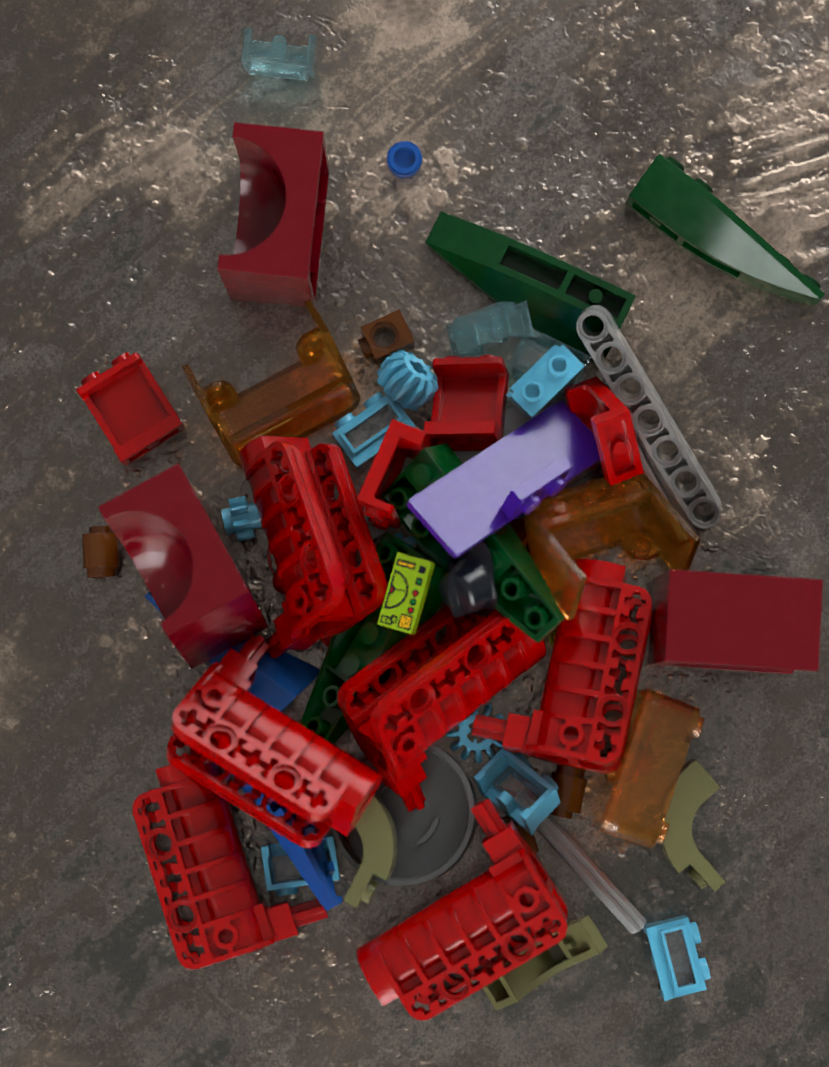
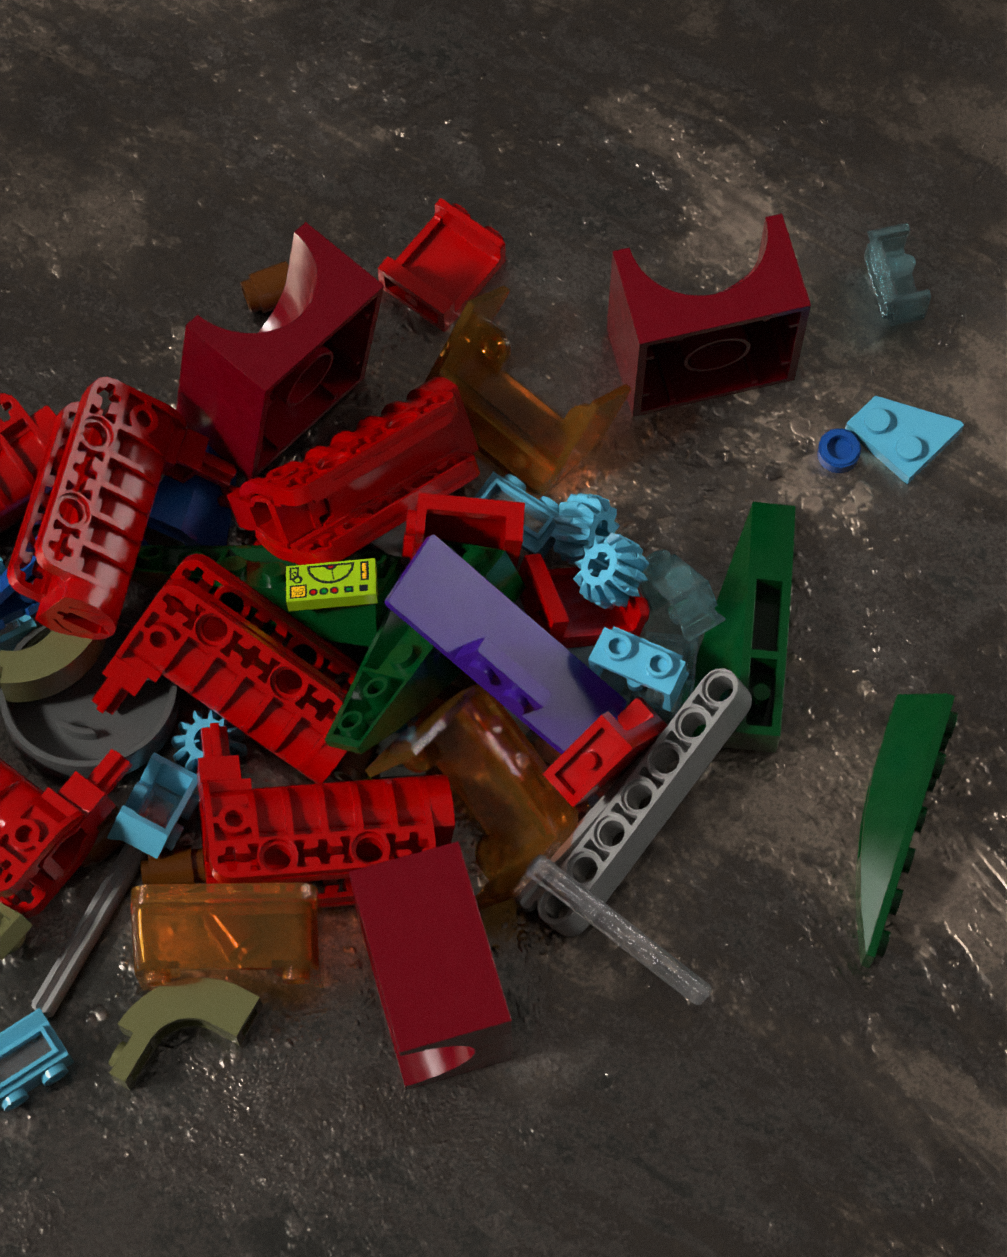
camera: 70 degrees right, 15 degrees down
medium azure gear [221,495,262,541] -> none
reddish brown brick [358,309,415,366] -> none
black piece [439,541,498,618] -> none
none -> clear axle [526,855,712,1005]
none -> medium azure gear [573,532,650,610]
none -> medium azure wing [845,396,964,485]

